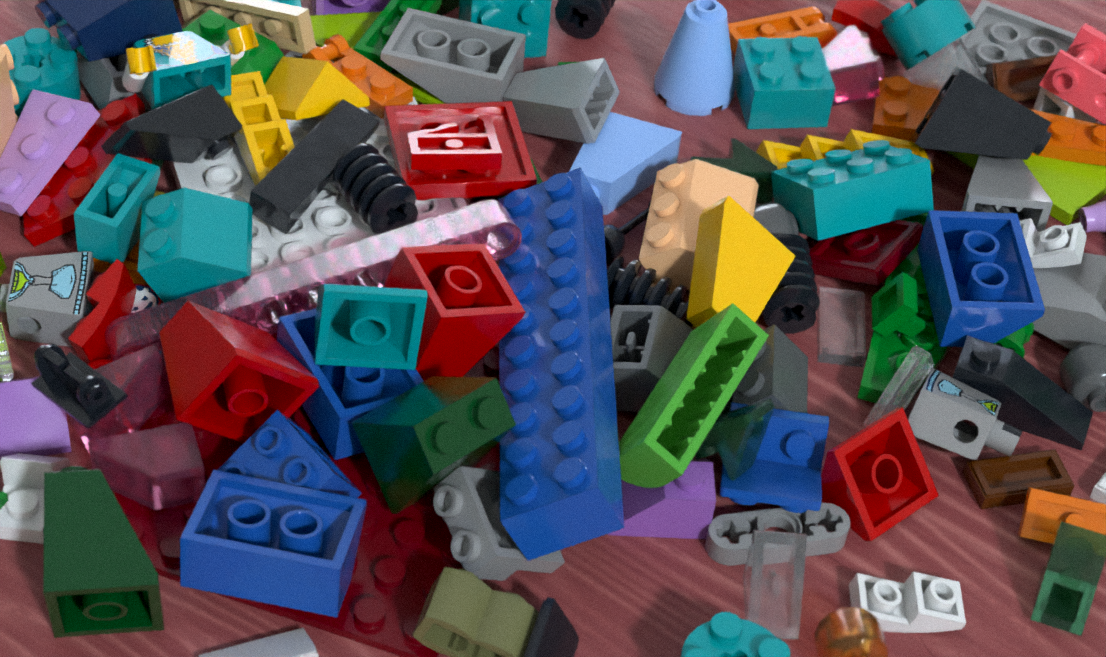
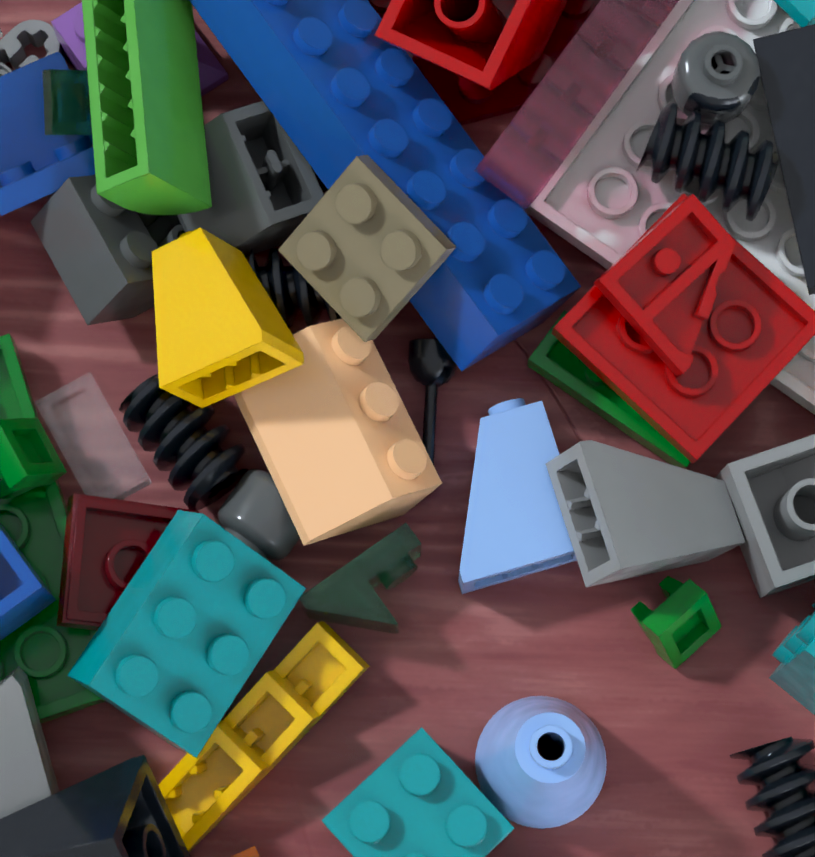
camera: 150 degrees right, 30 degrees up
none -> dark tan plate [278,155,457,342]
none -> dark grey head [671,32,761,125]

